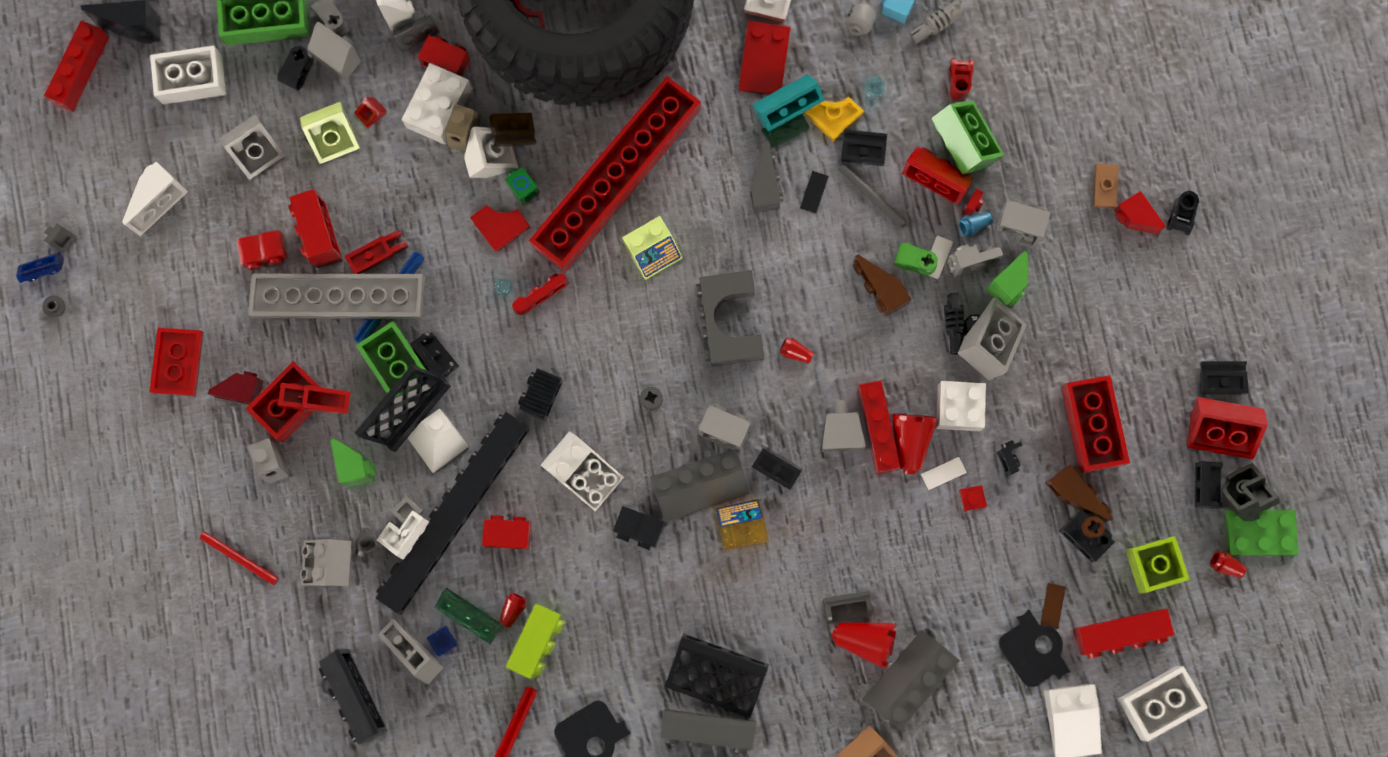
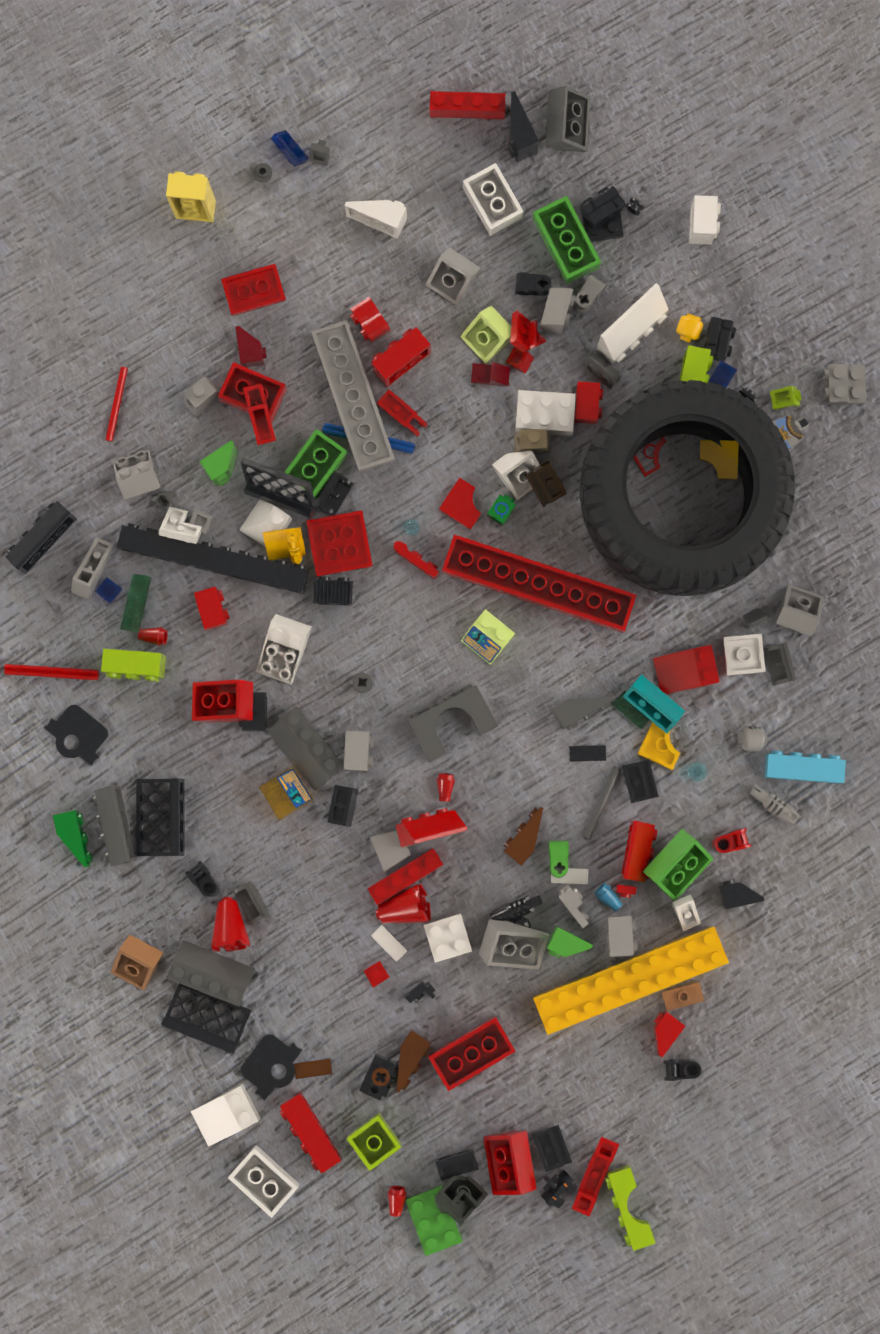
camera: 70 degrees right, 5 degrees up
none -> black fence [161,983,252,1055]
none -> light yellow brick [166,171,216,222]
none -> black piece [185,860,220,897]
none -> red brick [192,679,253,723]
none -> yellow hinge [263,527,306,564]
none -> red plate [306,510,373,577]
none -> red slope [395,808,468,848]
none -> dark red slope [471,362,510,386]
none -> red slope [510,311,546,352]
none -> yellow brick [533,925,729,1035]
none -> black hips [541,1170,577,1208]
none -> red slope [571,1136,619,1217]
none -> lime arch [605,1165,656,1251]
none -> white slope [672,894,701,931]
none -> black slope [719,879,765,909]

